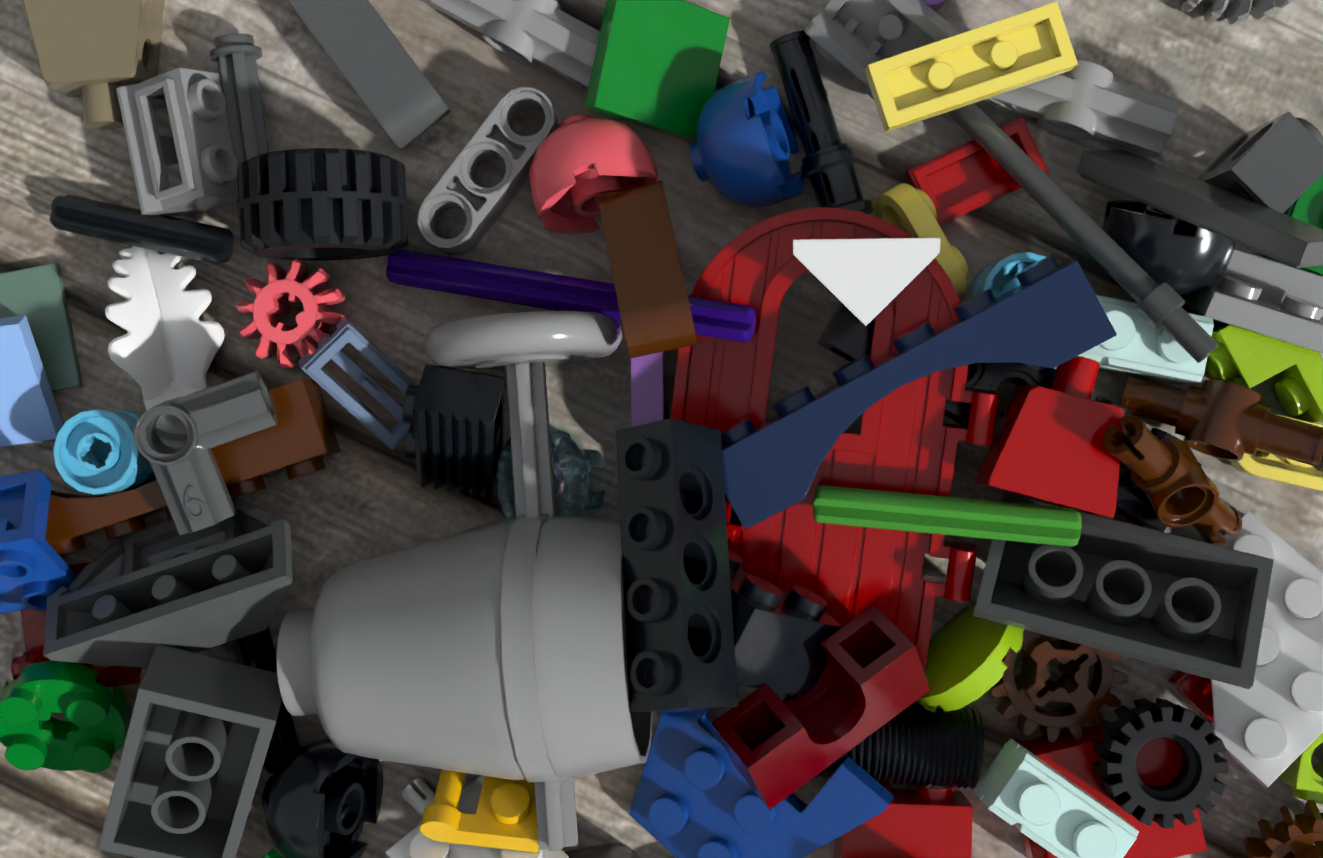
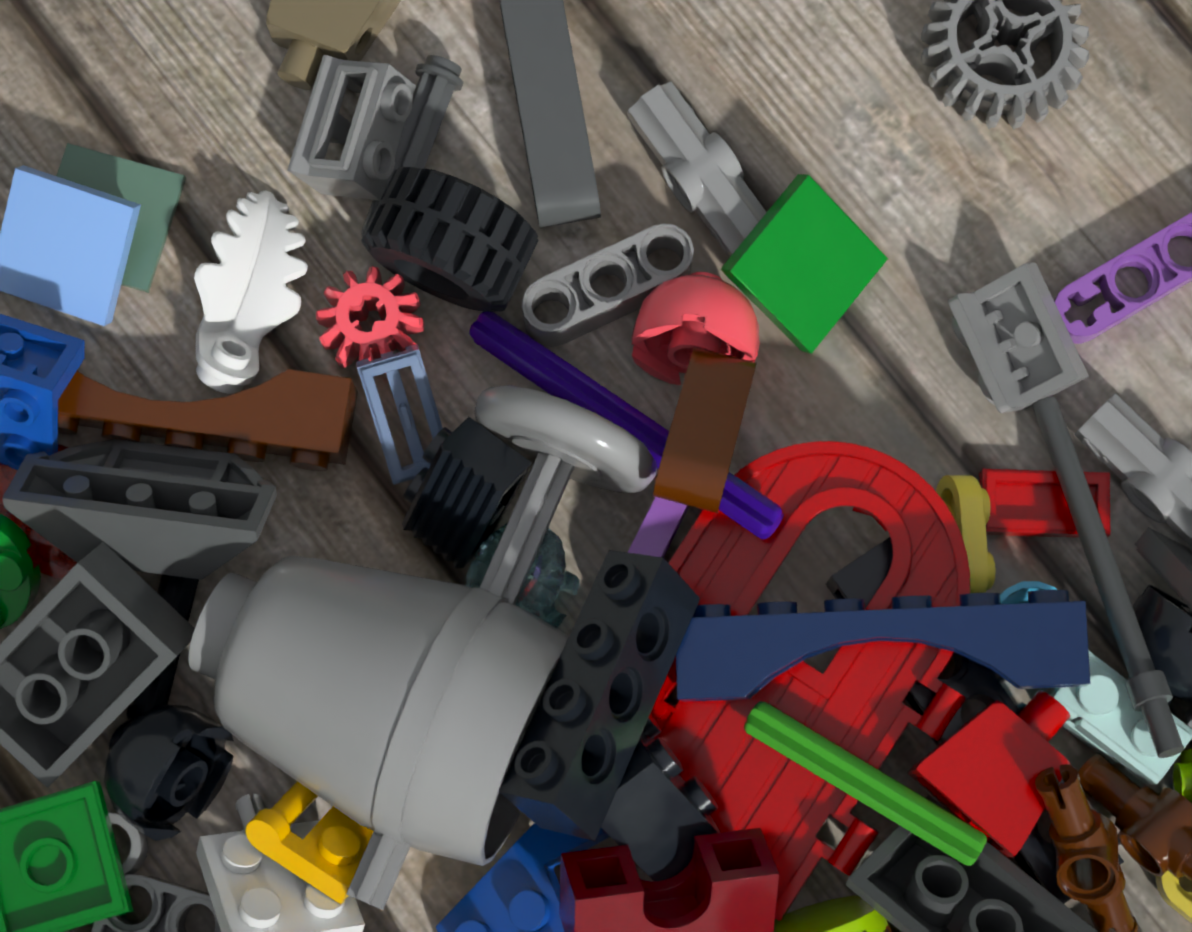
camera: 25 degrees right, 10 degrees down
black axle [50,195,234,264] -> none
medium azure wheel [53,409,161,495] -> none
dark grey piece [134,370,278,535] -> none
blue cylinder [690,72,804,208] -> none
black pin [769,30,874,214] -> none
white slope [793,238,940,326] -> none
light yellow plate [864,1,1078,133] -> none

